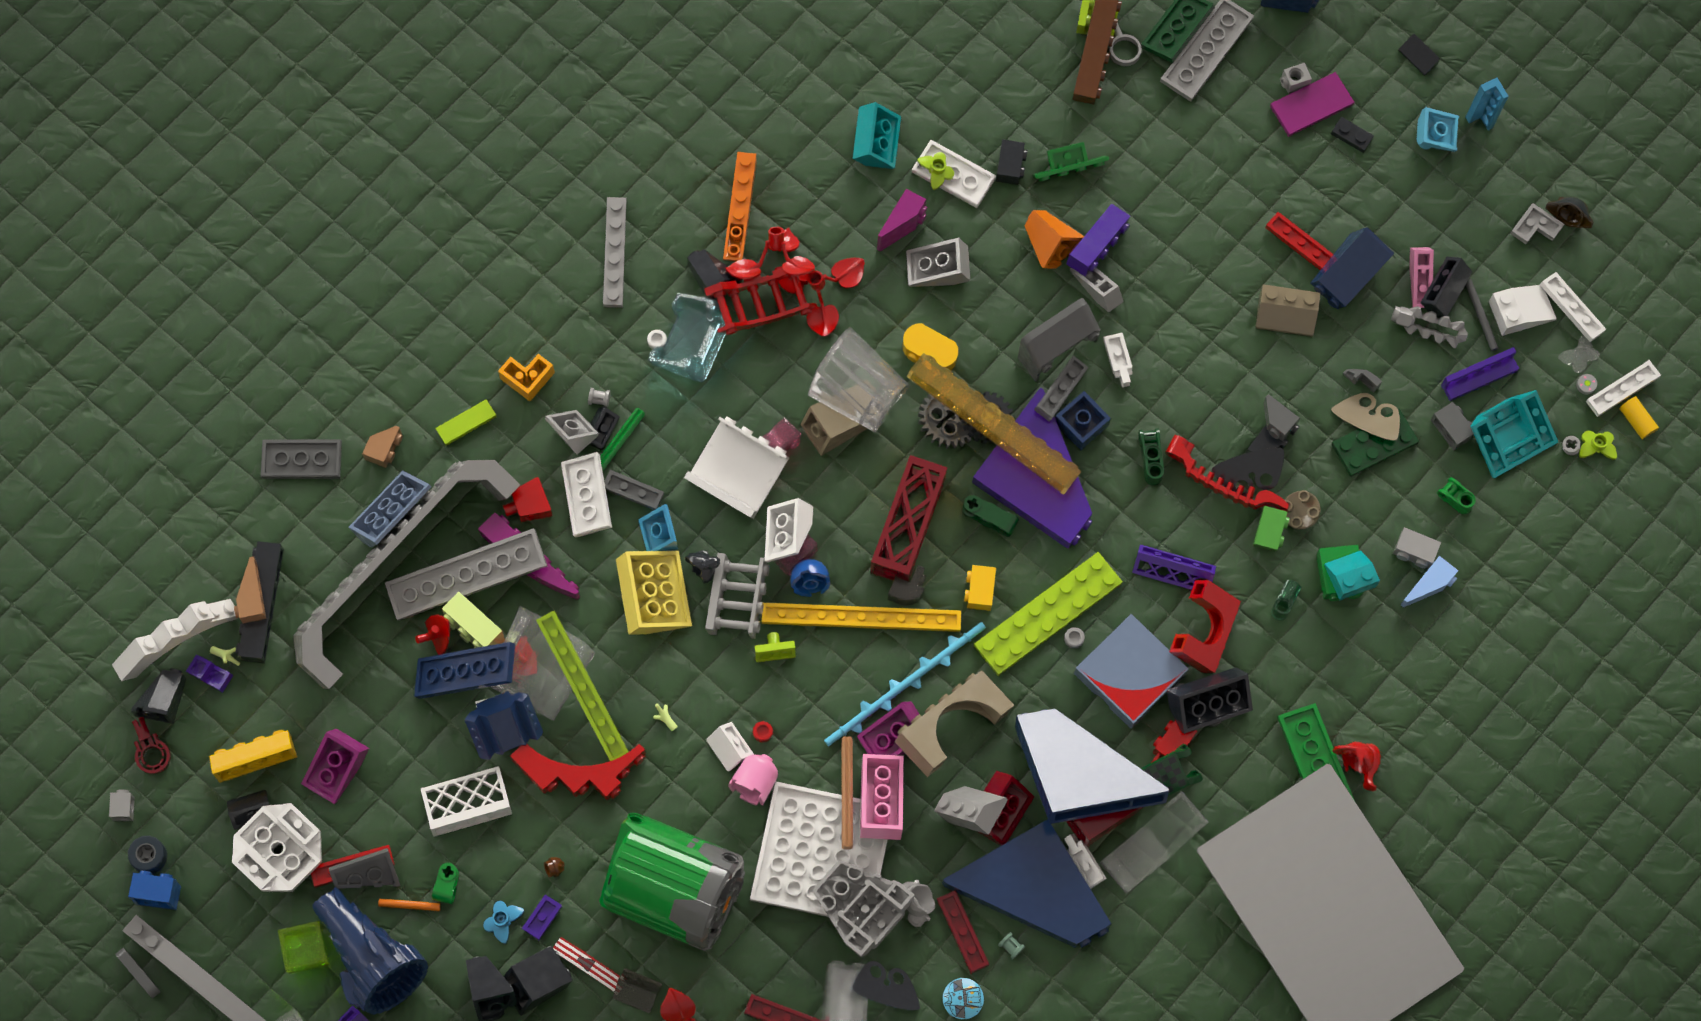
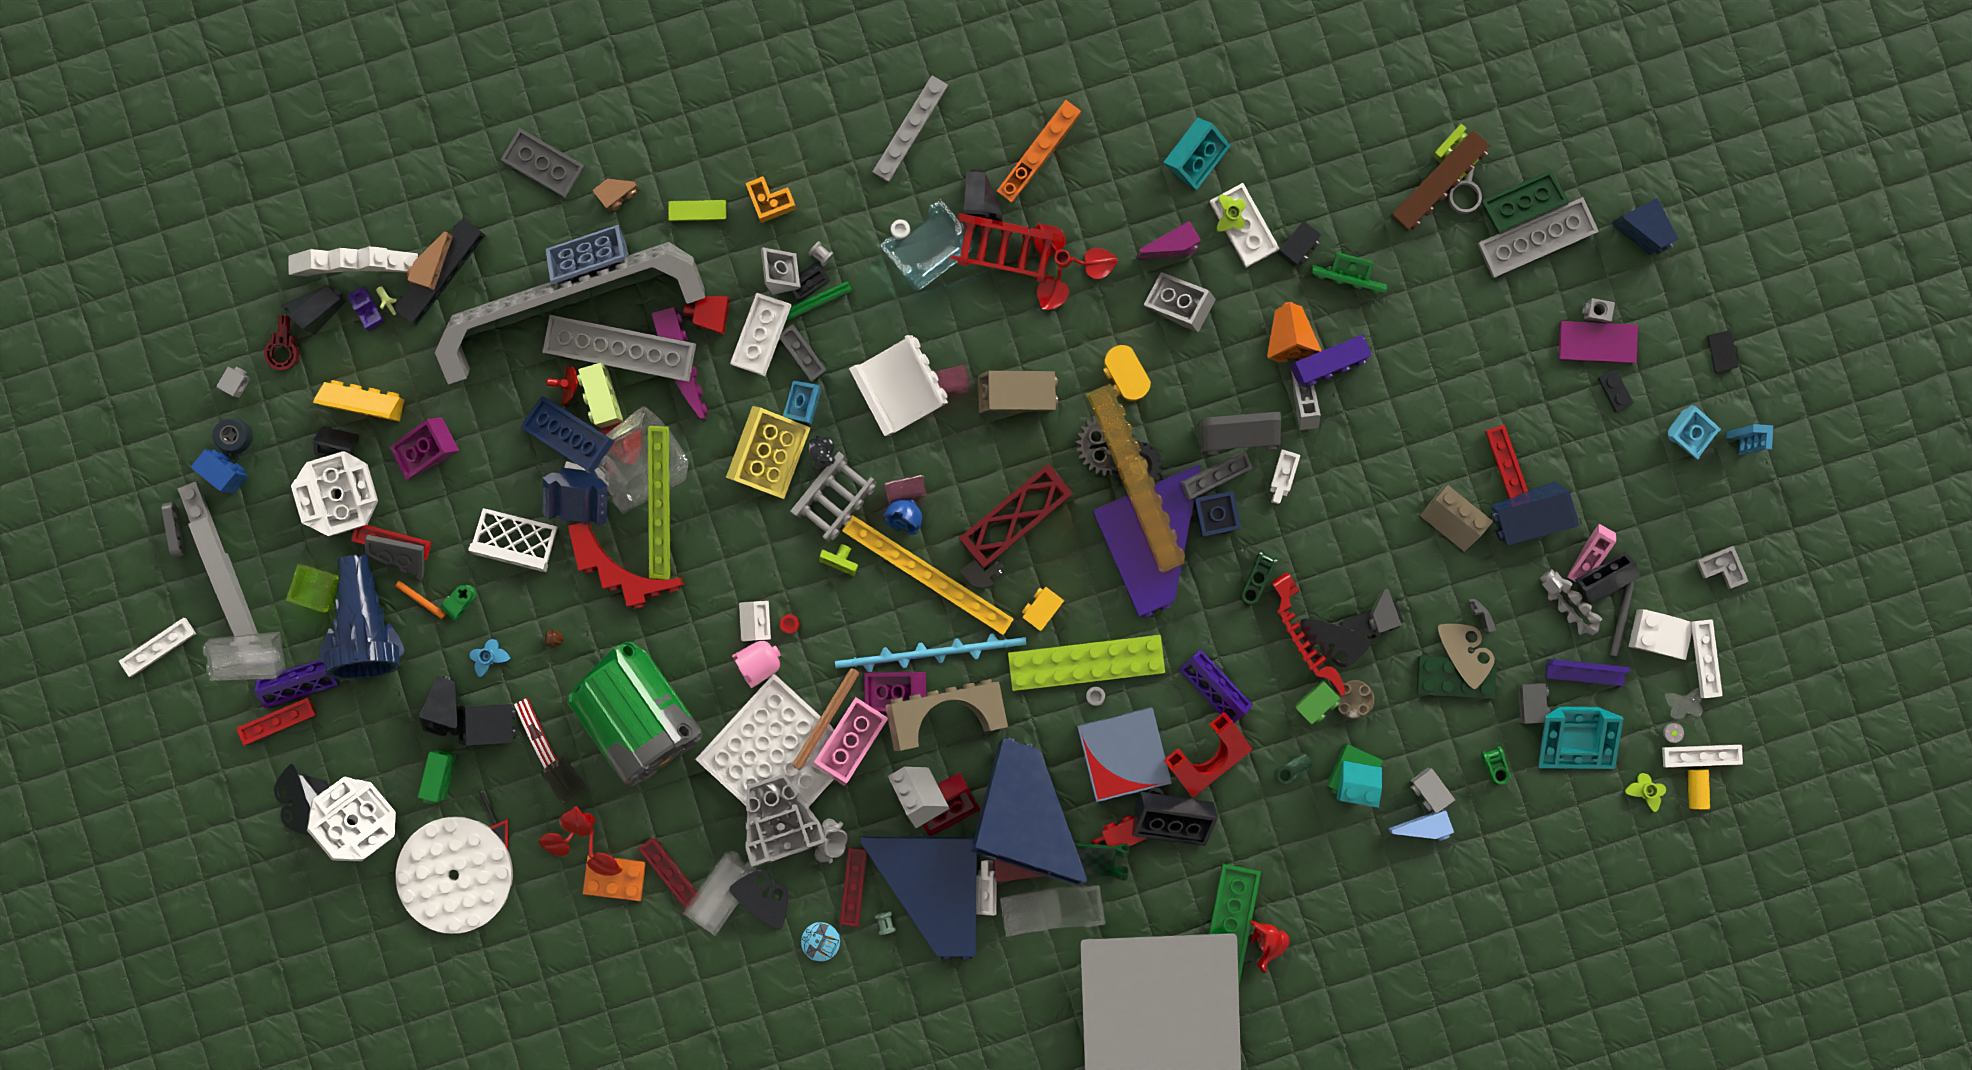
camera: 35 degrees right, 15 degrees up
dark purple plate [522,895,562,941] -> none
yellowish green bar [653,704,678,731] -> none
red plant [725,227,815,279] -> none
white slope [765,498,813,562] -> none
clear windscreen [808,327,910,433] -> none
dark green piece [962,495,1019,537] -> none
dark brown hat [1545,197,1594,228] -> none
light grey bush [1563,436,1580,455] -> none

